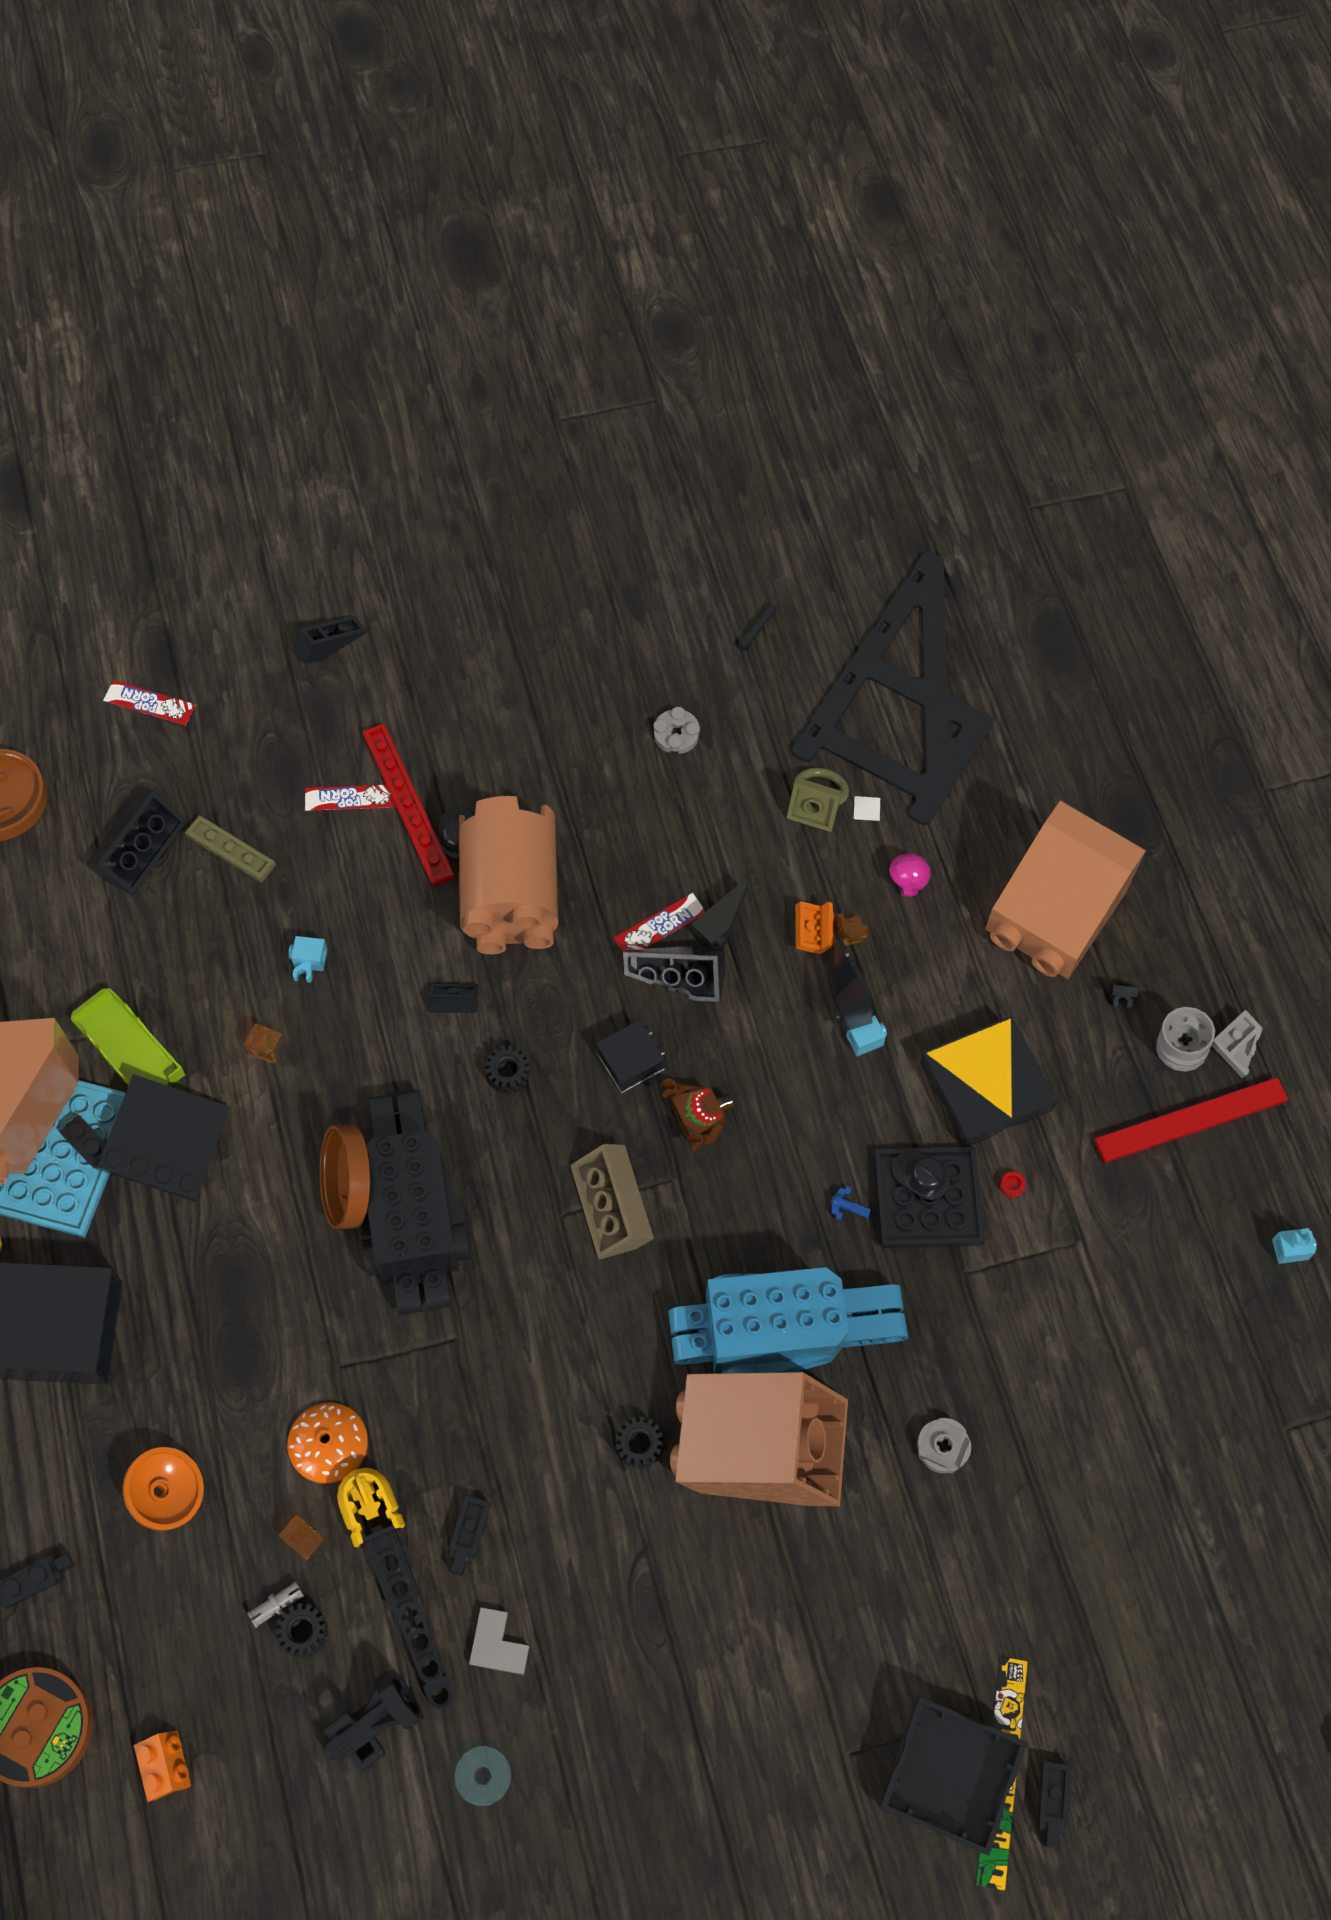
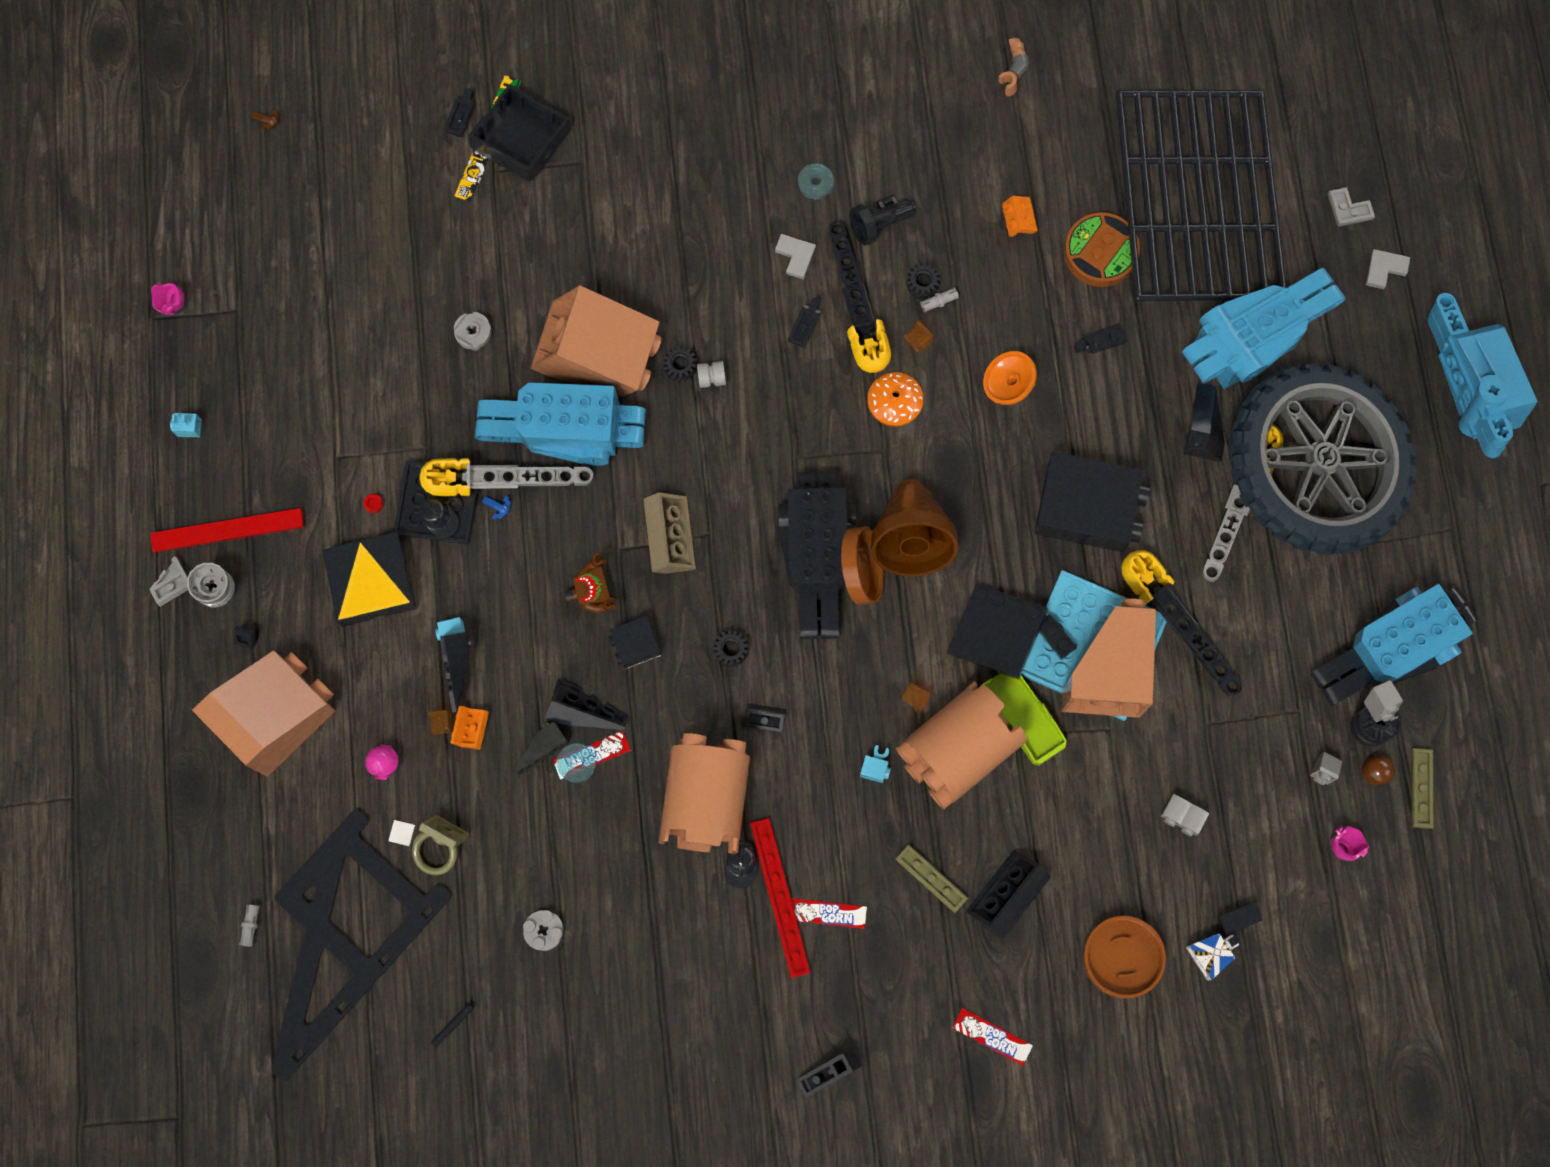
camera: 165 degrees left, 10 degrees up
none -> light grey pin [239,905,260,947]
none -> piece [420,458,593,496]
none -> clear light blue tile [557,744,596,783]
none -> light grey wheel [697,361,726,388]
none -> reddish brown cone [871,480,958,577]
none -> nougat brick [896,682,1027,810]

